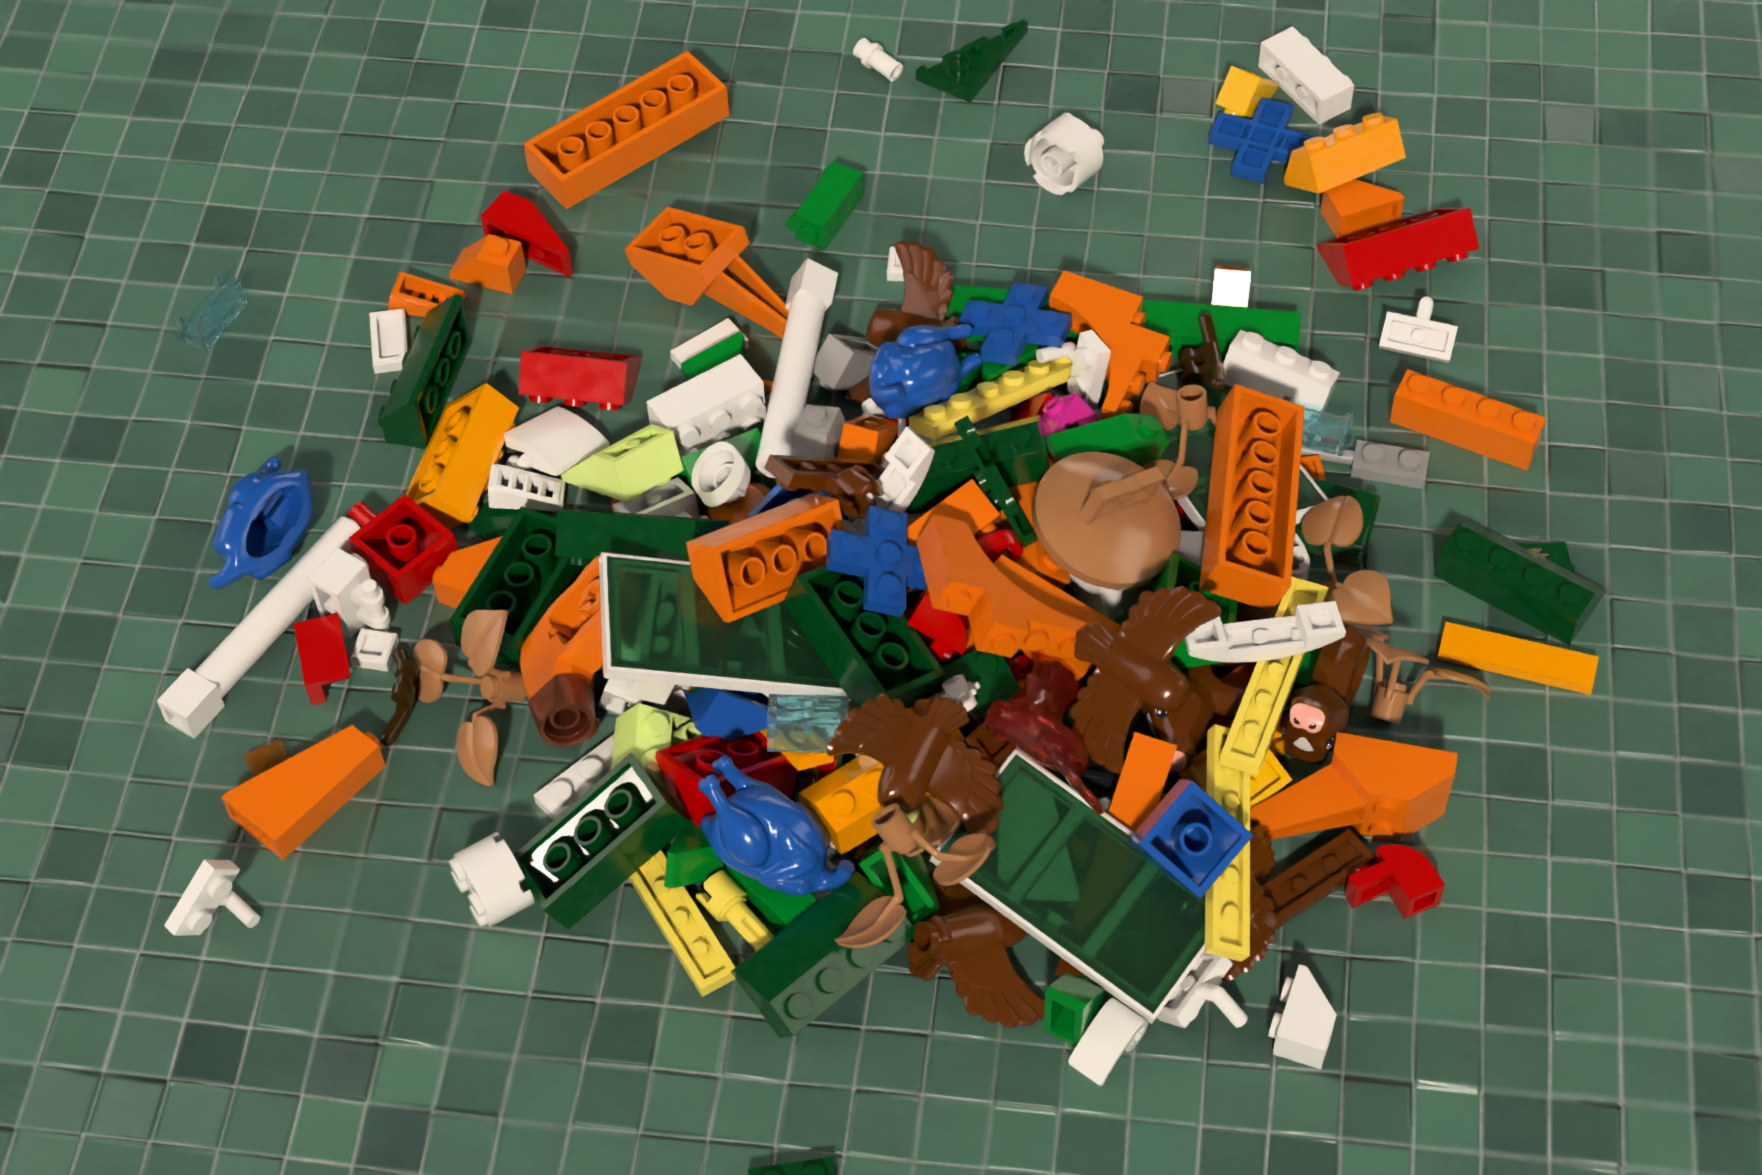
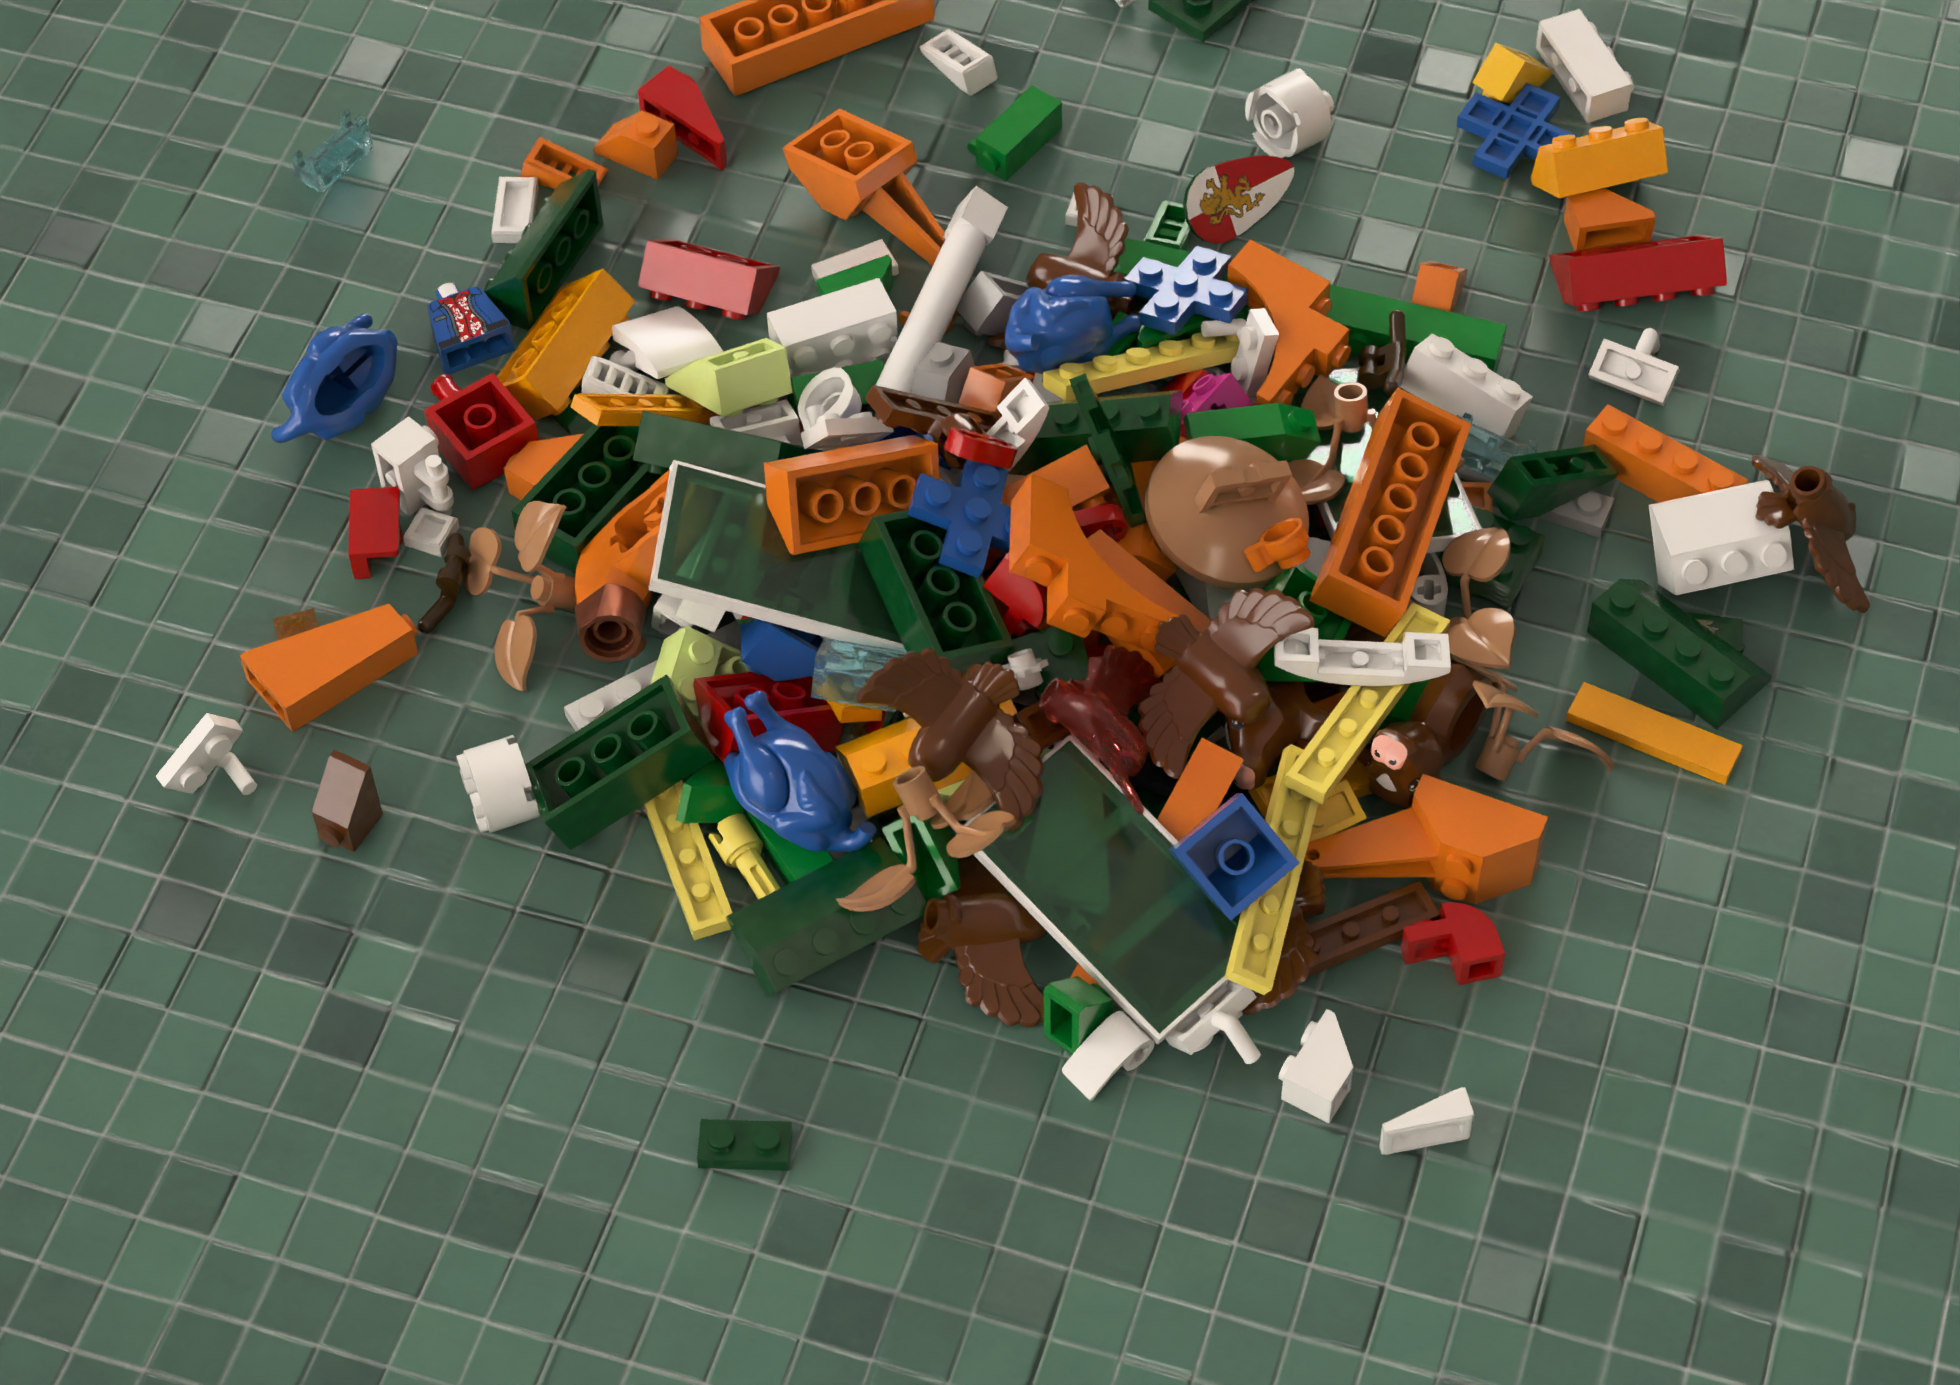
camera: 10 degrees right, 0 degrees up
white brick [157,516,361,739] -> none
none -> reddish brown slope [312,749,383,852]
none -> blue torso [427,283,515,375]
none -> light orange tile [570,393,713,426]
none -> white plate [800,405,894,451]
none -> white slope [920,29,997,96]
none -> red beam [944,427,1018,469]
none -> green slope [1143,201,1193,251]
none -> shield [1183,155,1294,244]
none -> orange piece [1244,518,1311,572]
none -> white slope [1379,1087,1474,1155]
none -> dark green slope [1487,445,1619,521]
none -> white slope [1649,480,1794,595]
none -> reddish brown animal [1751,454,1870,613]

